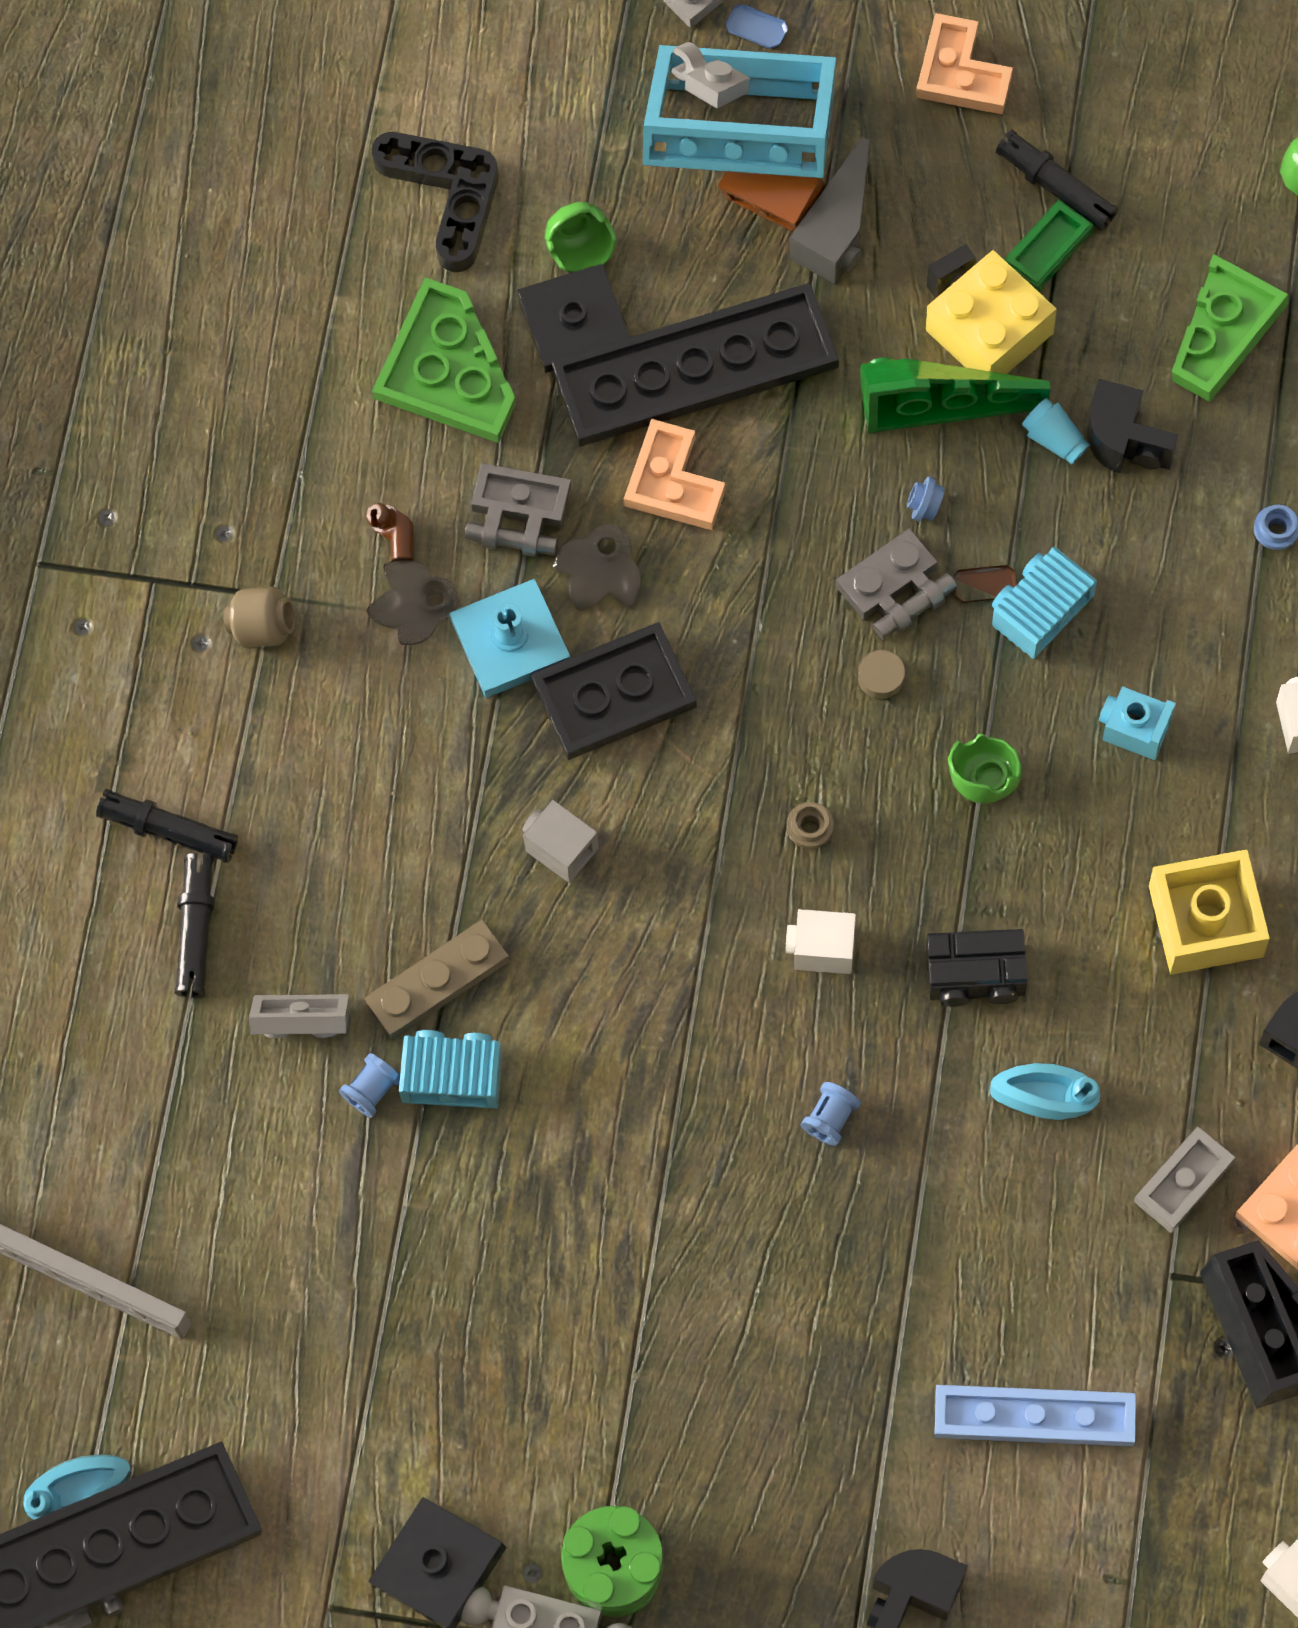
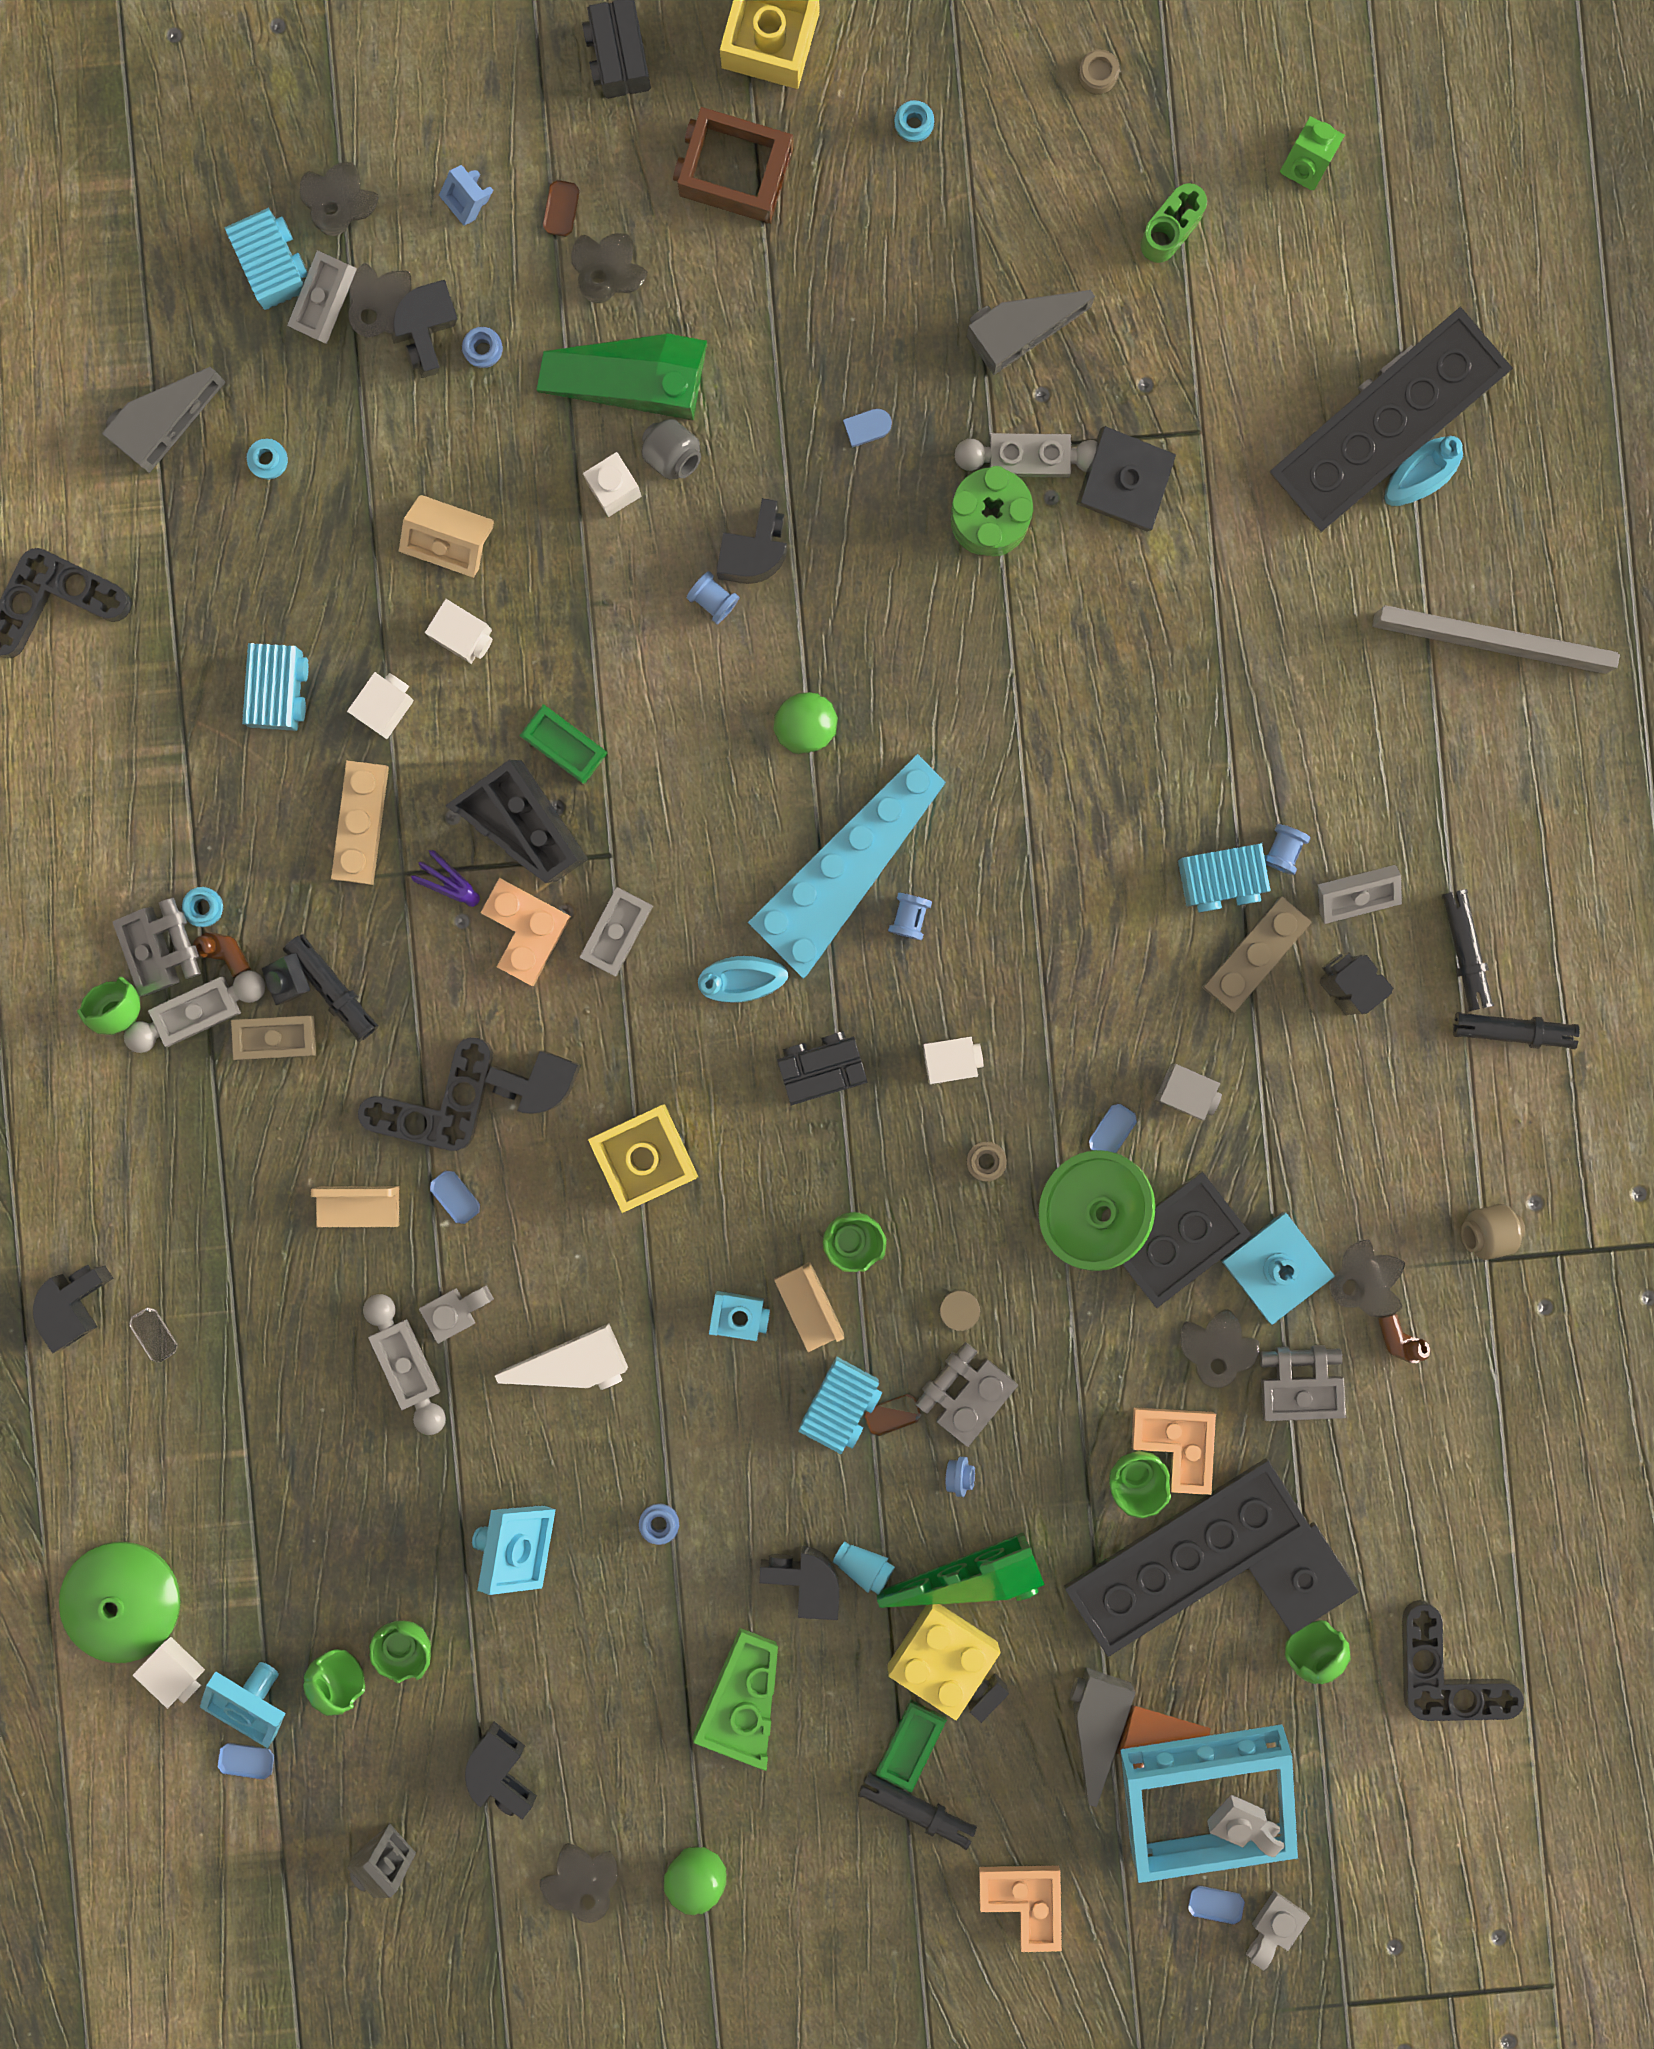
camera: 155 degrees right, 20 degrees up
bright green plate [372,277,516,443] -> none
light blue plate [934,1385,1136,1447] -> none
none -> green tile [519,704,608,784]
none -> medium blue bush [686,571,740,624]
none -> medium azure wing [748,754,946,979]
none -> bright green hair [773,692,838,754]
none -> tan panel [774,1262,844,1352]
none -> bright green dish [1039,1150,1155,1271]
none -> medium blue piece [1089,1104,1137,1153]
none -> bright green hair [1109,1451,1171,1518]
none -> black brick [1319,952,1394,1015]

